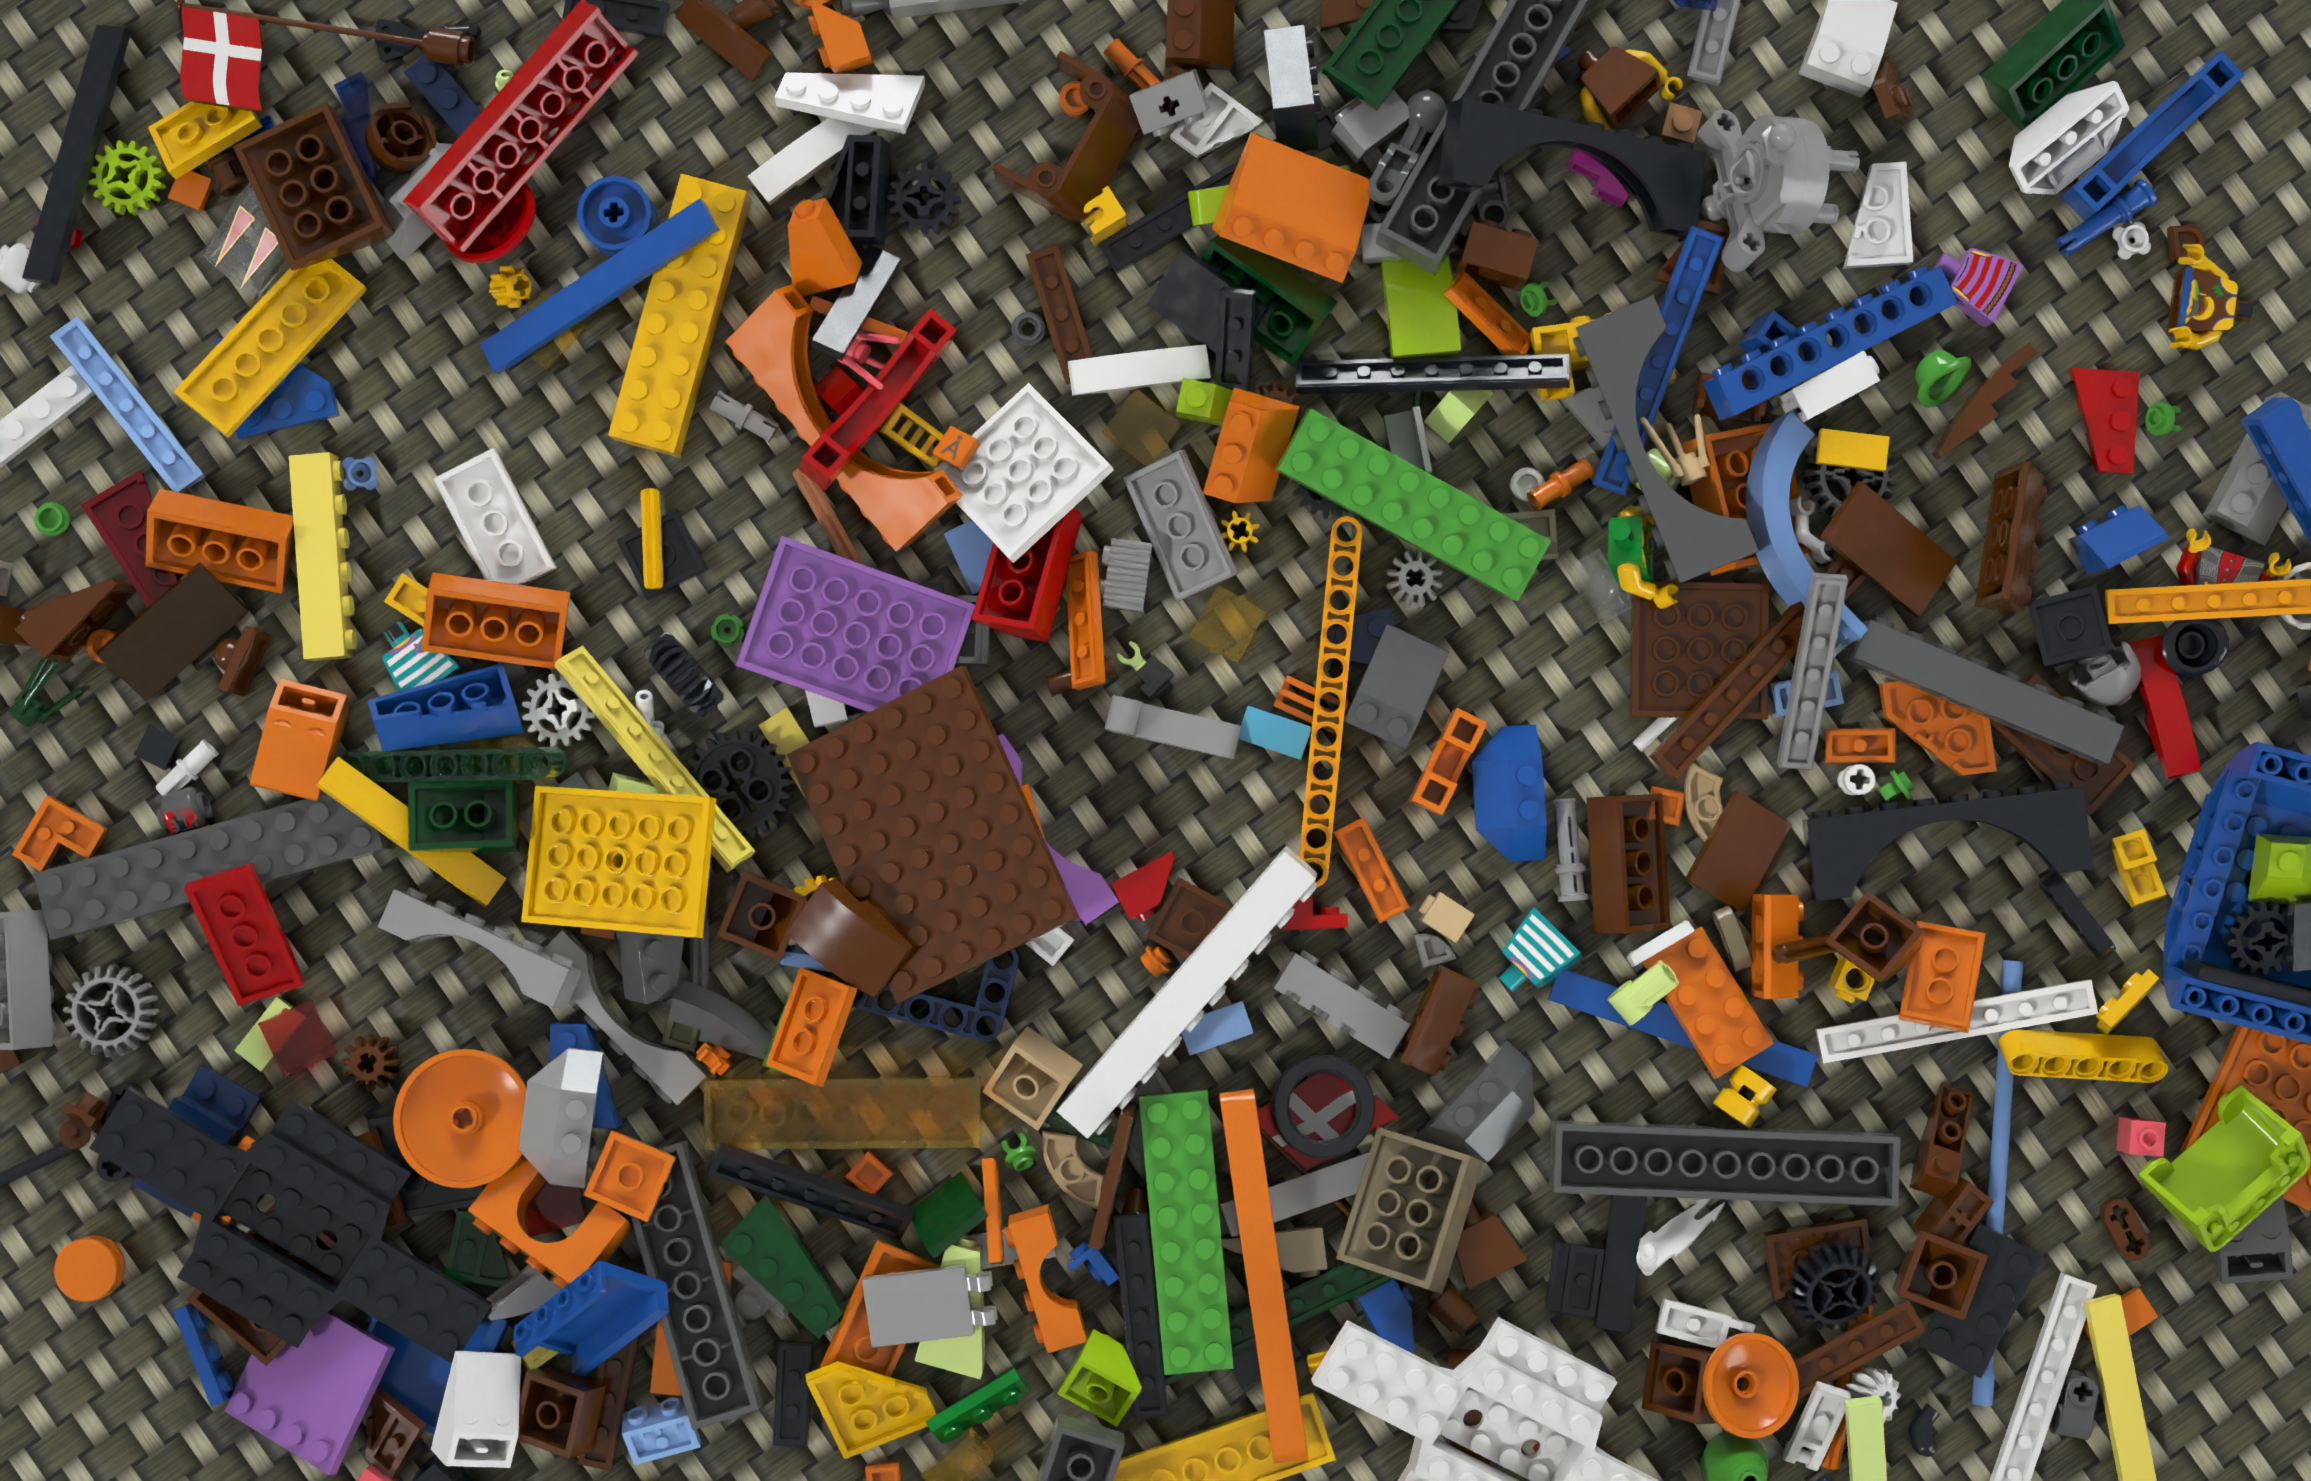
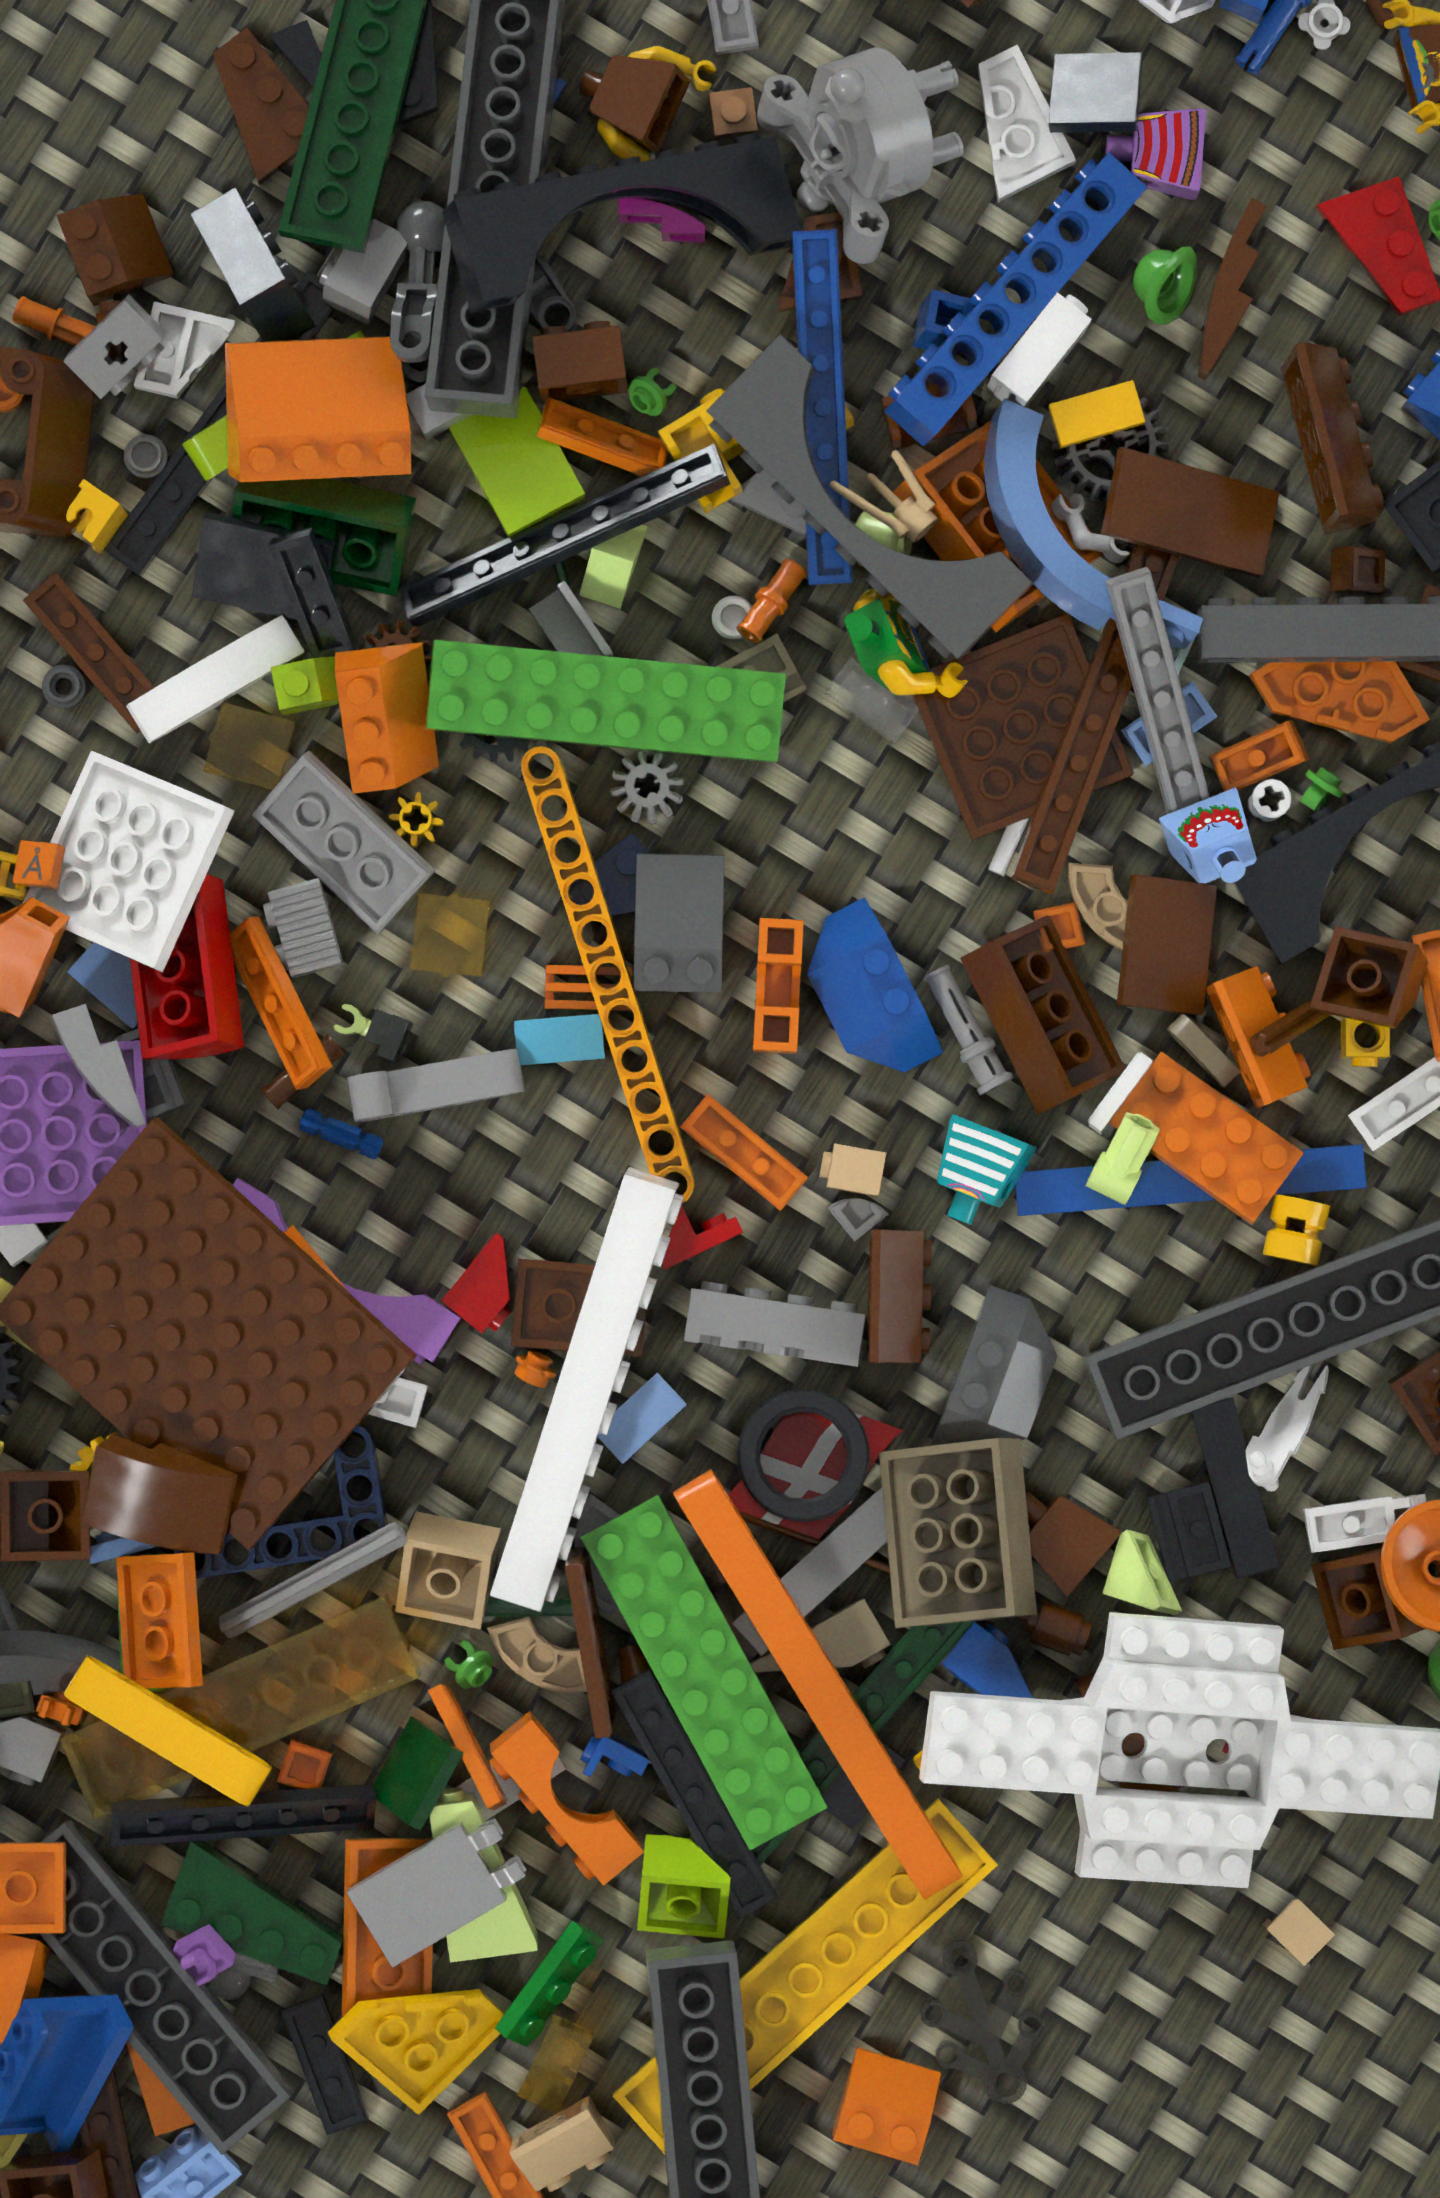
camera: 20 degrees left, 0 degrees up
none -> light grey slope [51,1004,146,1129]
none -> yellow beam [63,1655,272,1806]
none -> light grey plate [124,434,168,479]
none -> medium lavender tile [172,1924,237,1986]
none -> light grey axle [219,1522,407,1639]
none -> blue axle [299,1109,384,1159]
none -> tile [1048,52,1143,133]
none -> yellowish green slope [1102,1530,1182,1616]
none -> light blue torso [1159,787,1257,884]
none -> reddish brown slope [1330,546,1386,594]

